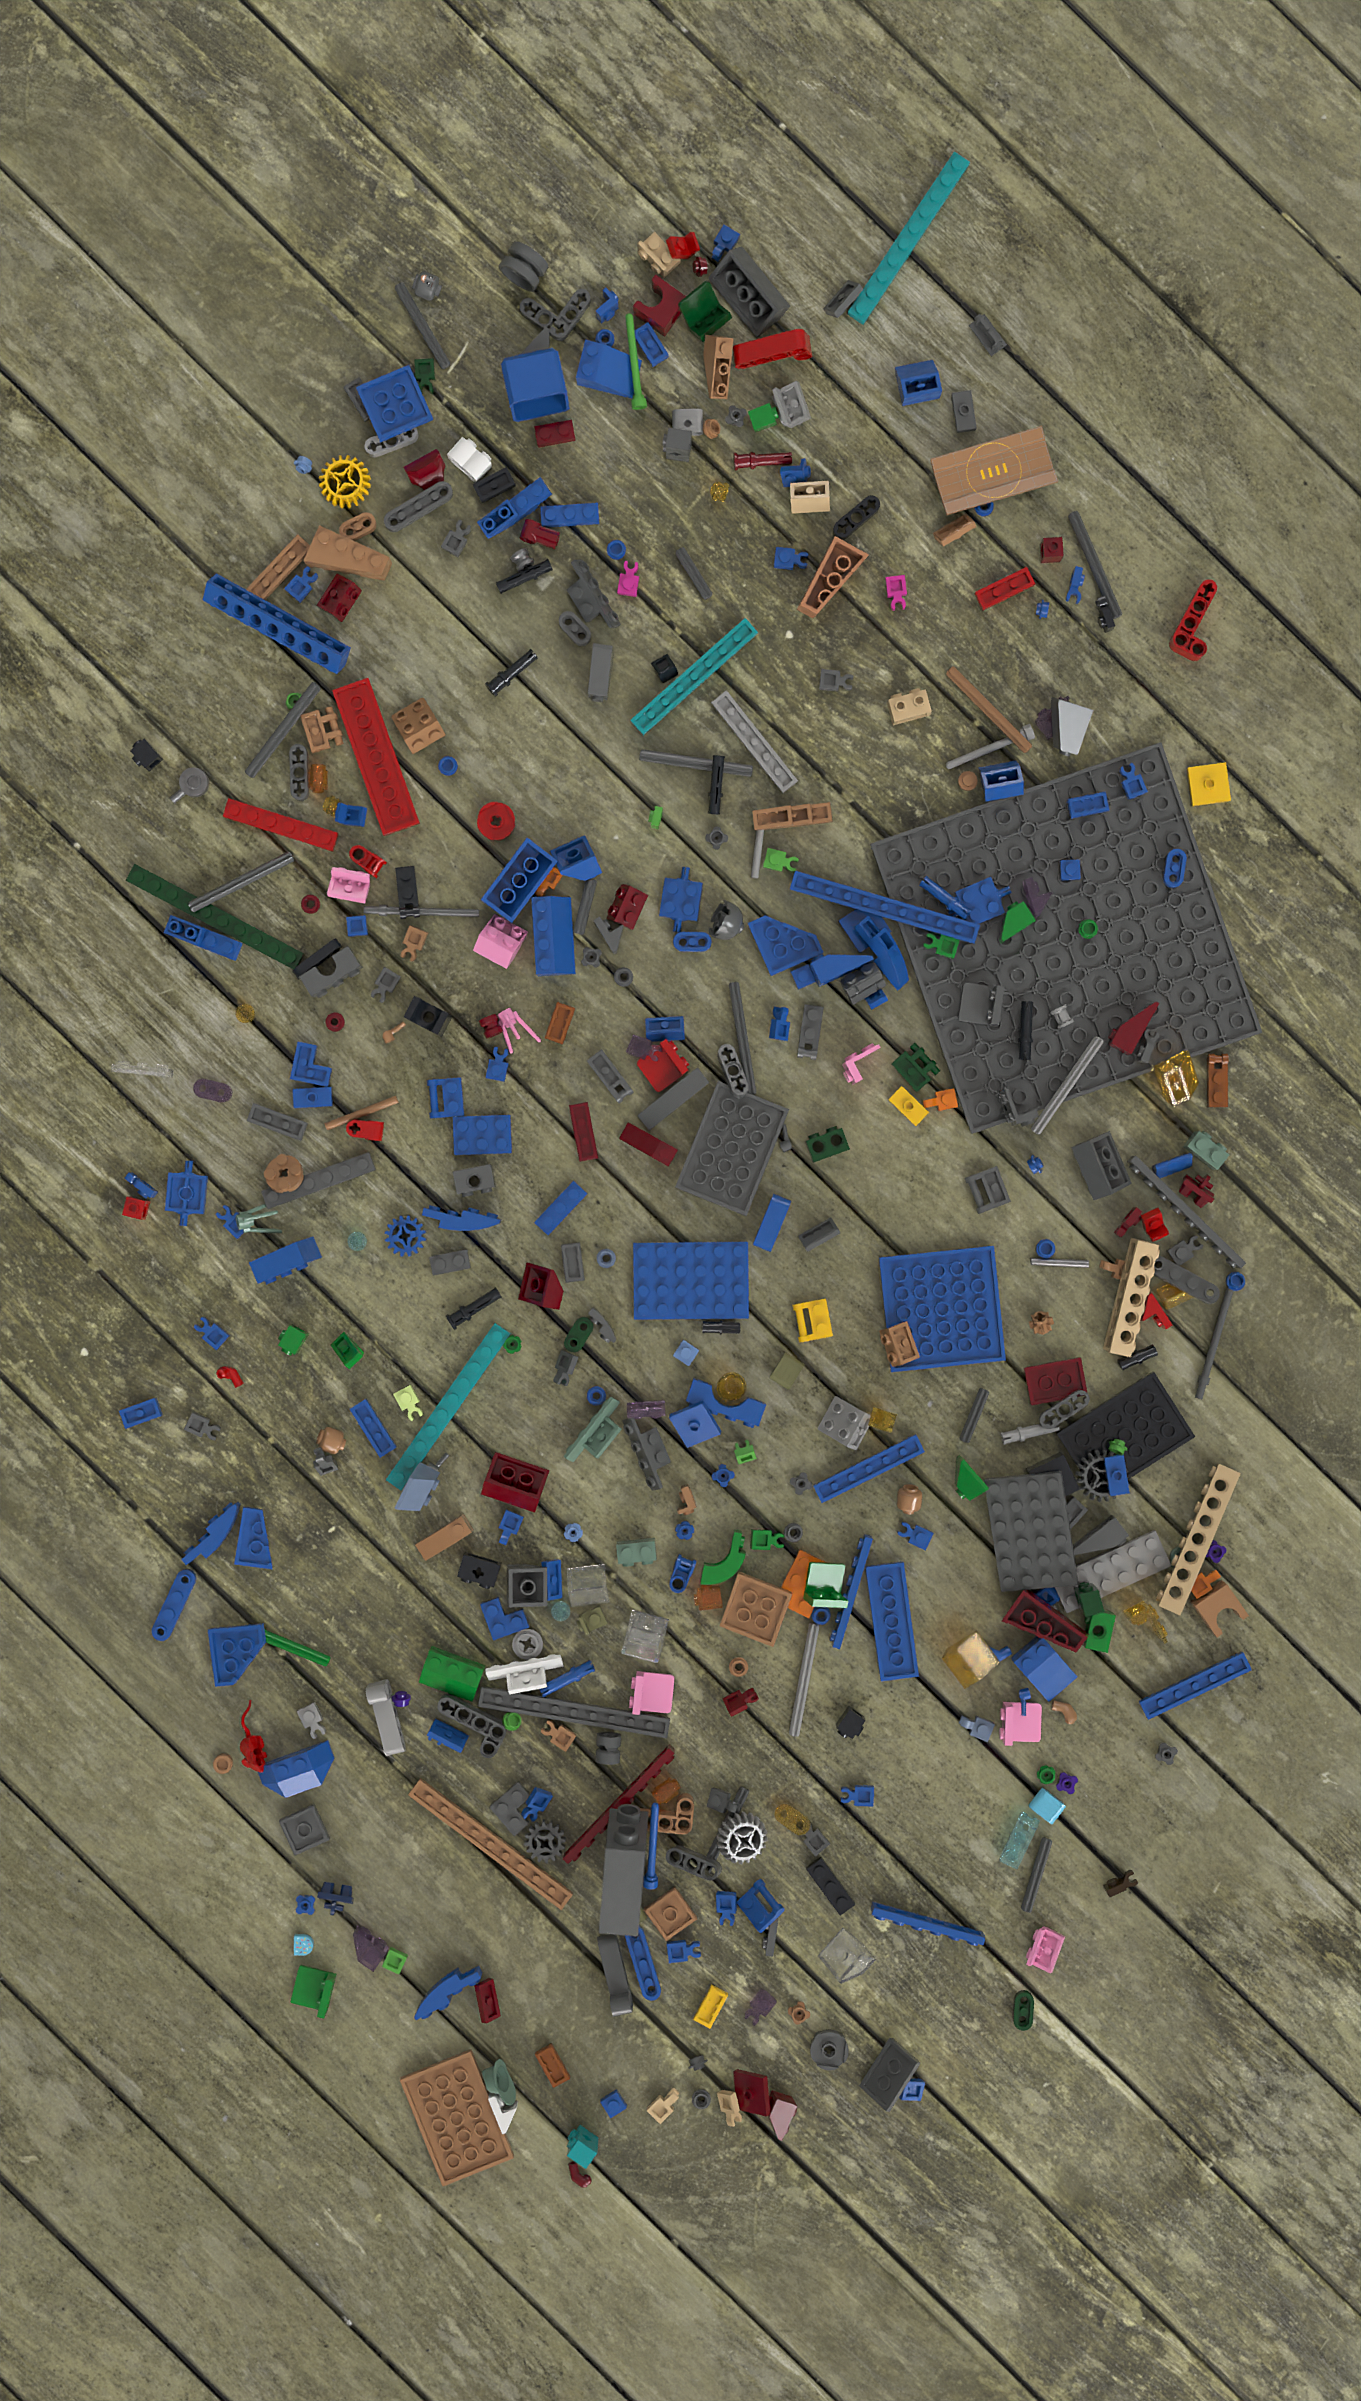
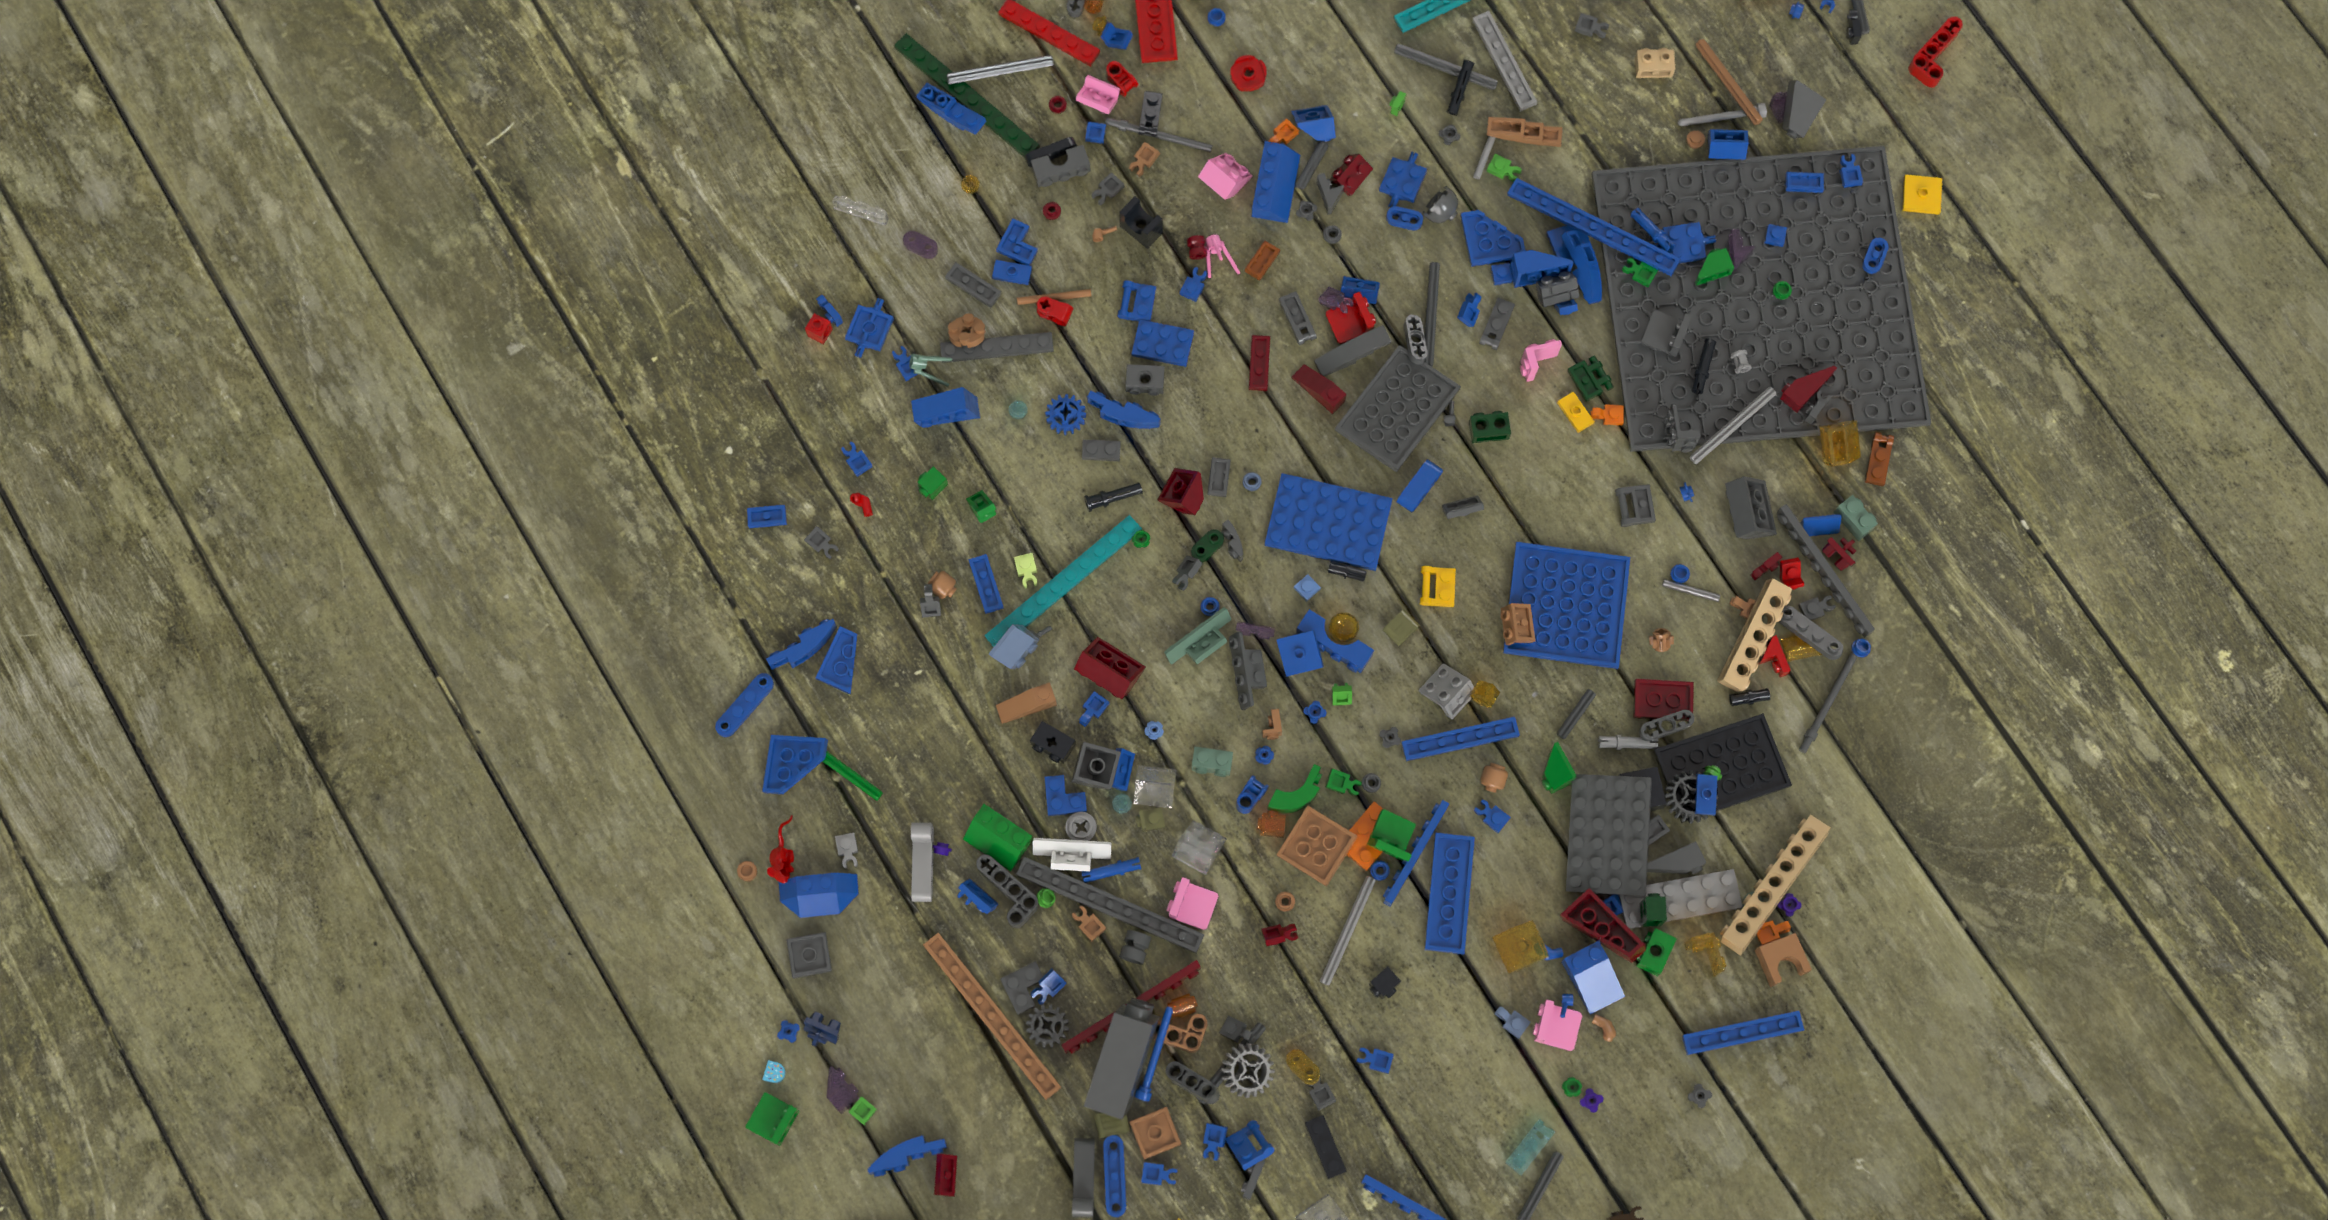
camera: 15 degrees right, 15 degrees down
blue slope [480,838,558,923] -> none
blue plate [534,1181,587,1235] -> none
medium azure piece [1028,1787,1066,1824] -> none

